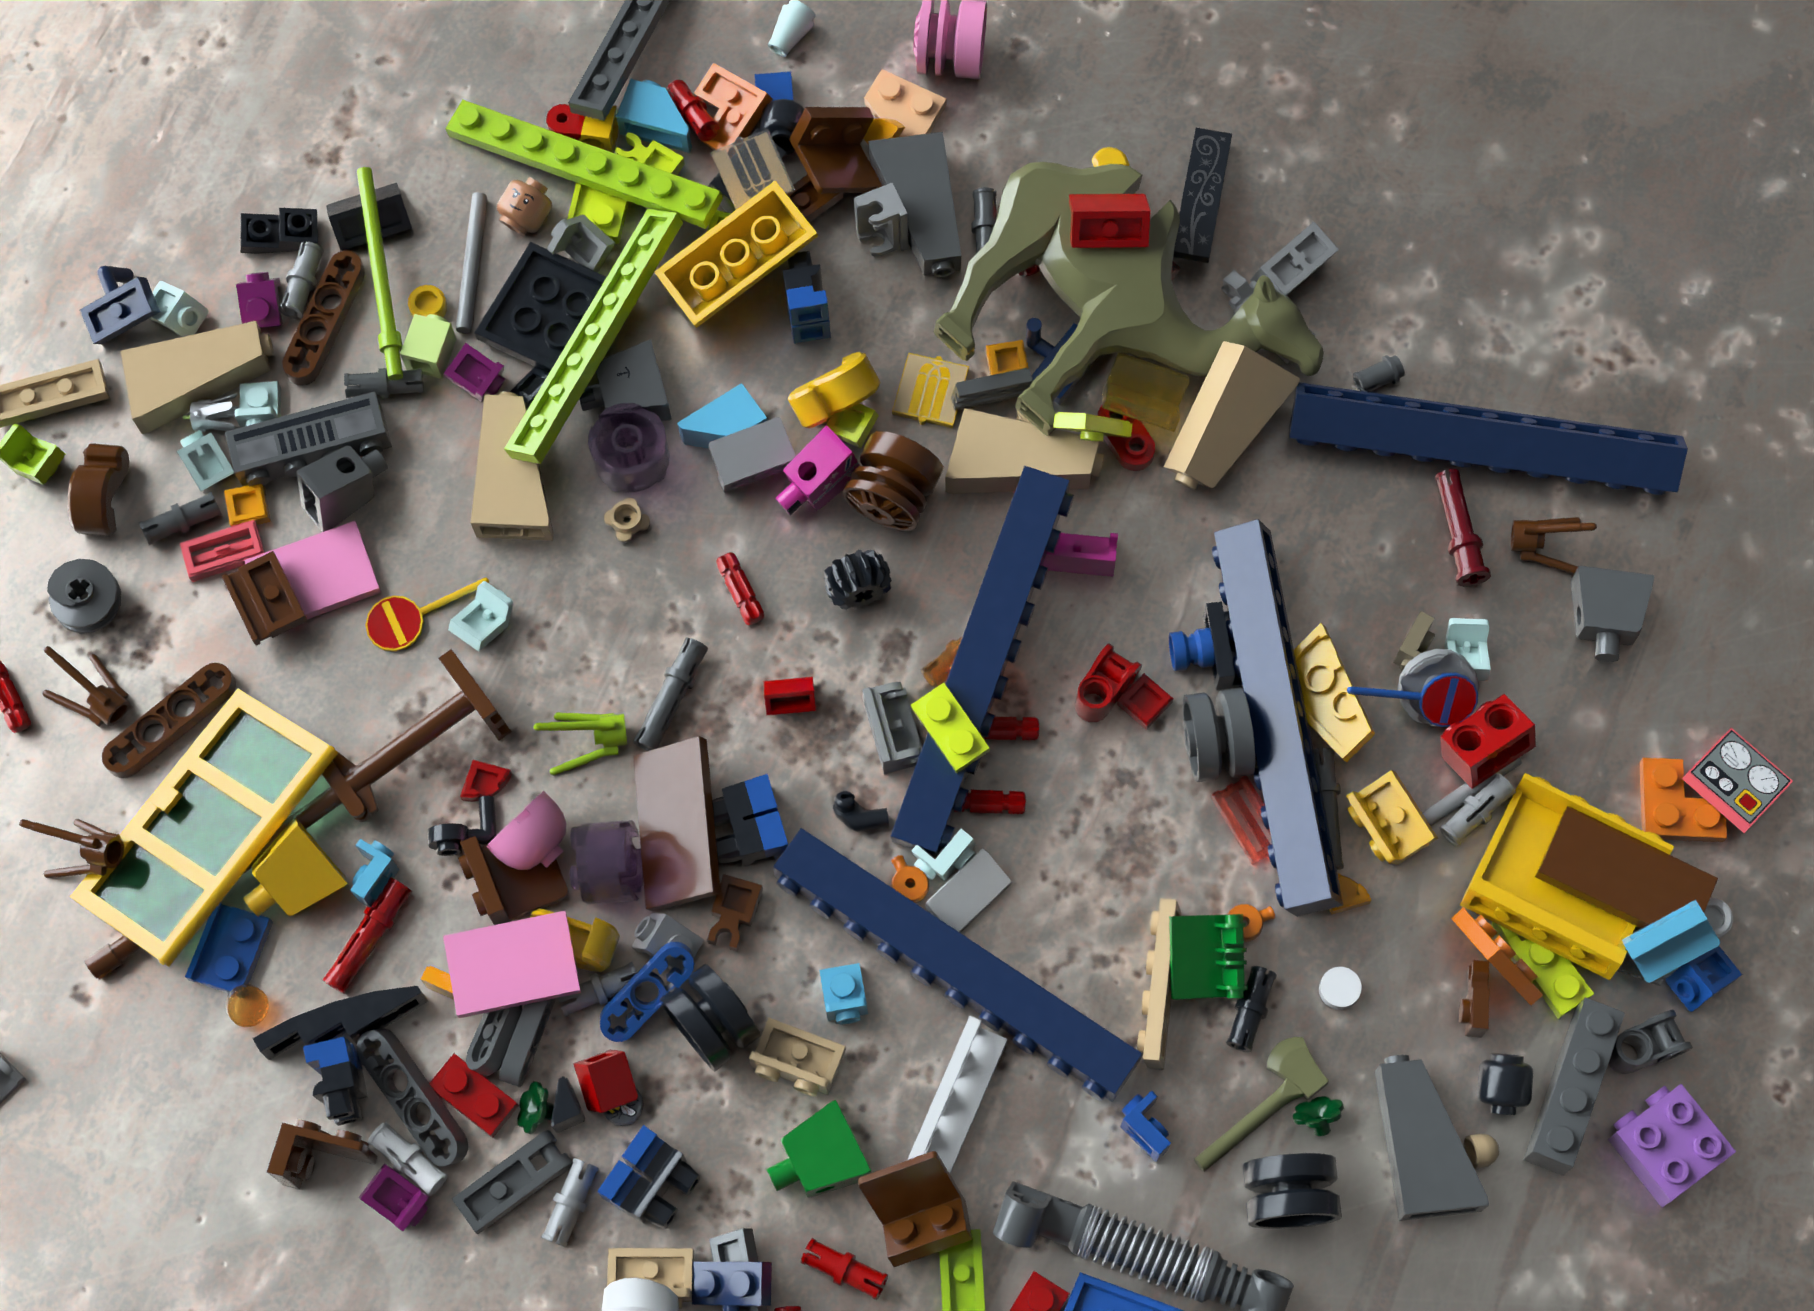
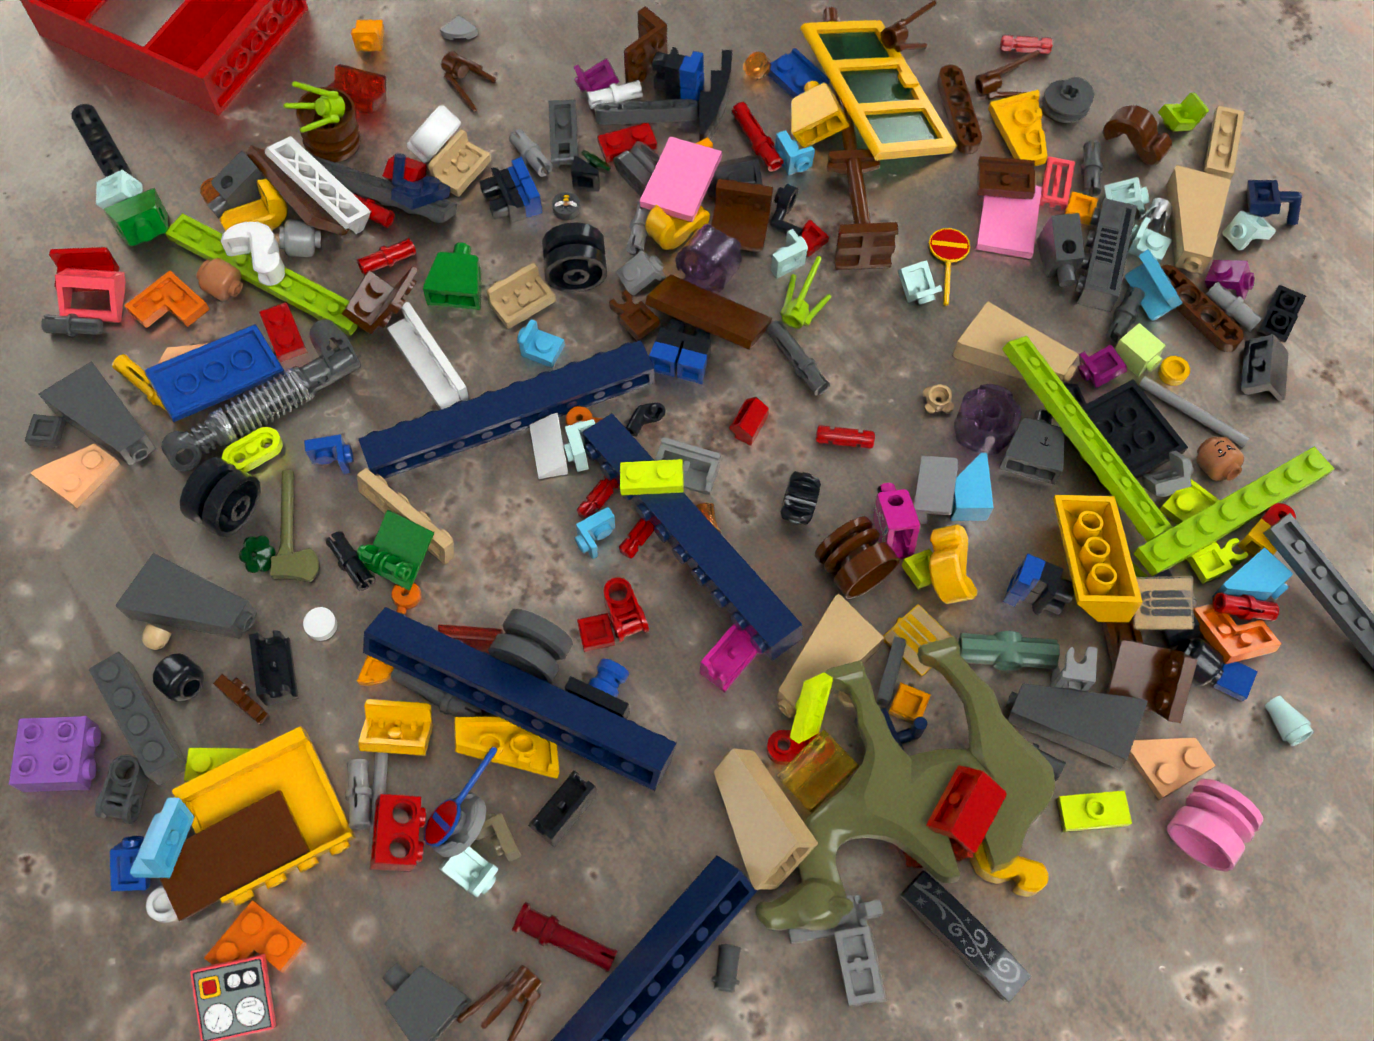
camera: 120 degrees right, 5 degrees down
lime bar [357,167,403,380] -> none
bright pink cylinder [486,791,567,870] -> none
red panel [573,1049,638,1113] -> none
blue beam [600,942,694,1042] -> none
light orange tile [863,118,905,145] -> none
orange plate [1451,908,1543,1006] -> none
none -> neon yellow plate [222,427,283,472]
none -> black hinge [249,630,299,706]
none -> black hinge [529,770,597,847]
none -> medium azure bracket [574,507,615,559]
none -> black panel [707,156,763,198]
none -> light aqua bracket [771,229,808,278]
none -> sand green piece [958,631,1060,671]
none -> yellow wing [988,89,1048,167]
none -> neon yellow plate [1056,790,1132,832]
none -> medium azure panel [1125,249,1183,321]

